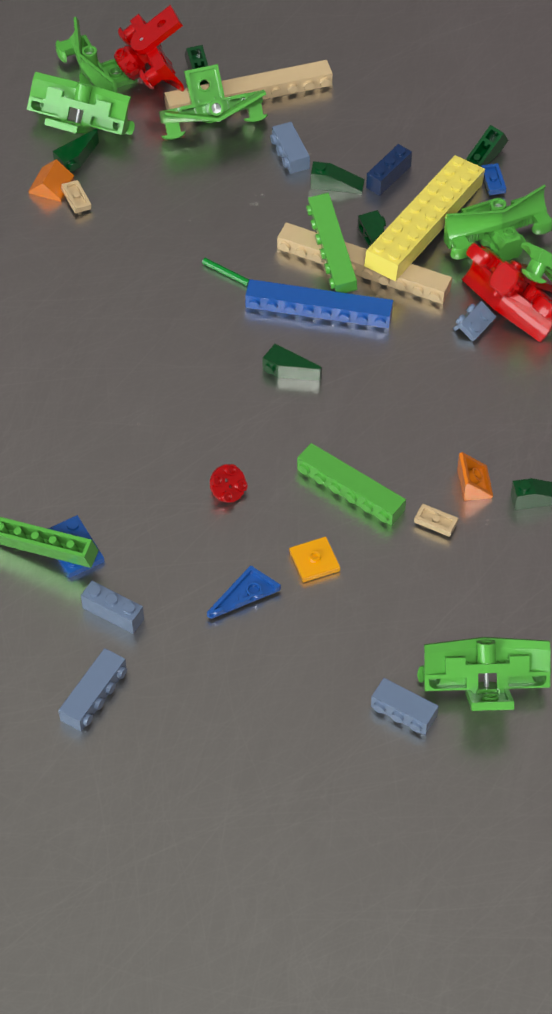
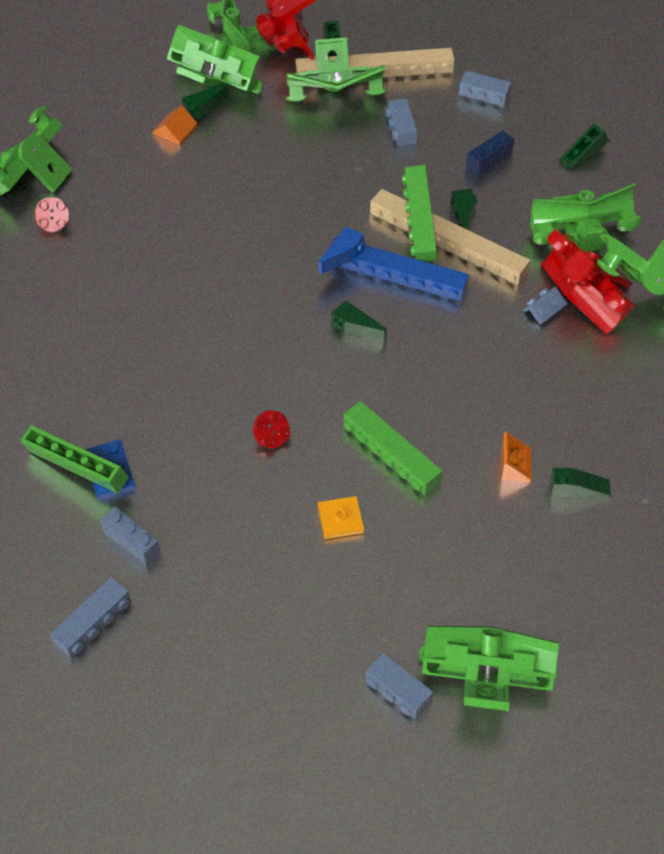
camera: 10 degrees right, 0 degrees up
tan plate [61,180,92,213] -> none
green bar [202,258,250,286] -> none
blue wing [207,565,281,619] -> none
dark green slope [311,161,365,194] -> none
light yellow brick [364,155,485,281] -> none
tan plate [414,504,458,537] -> none
blue plate [481,163,506,195] -> none
none -> blue slope [319,227,365,274]
none -> sand blue brick [459,71,511,107]

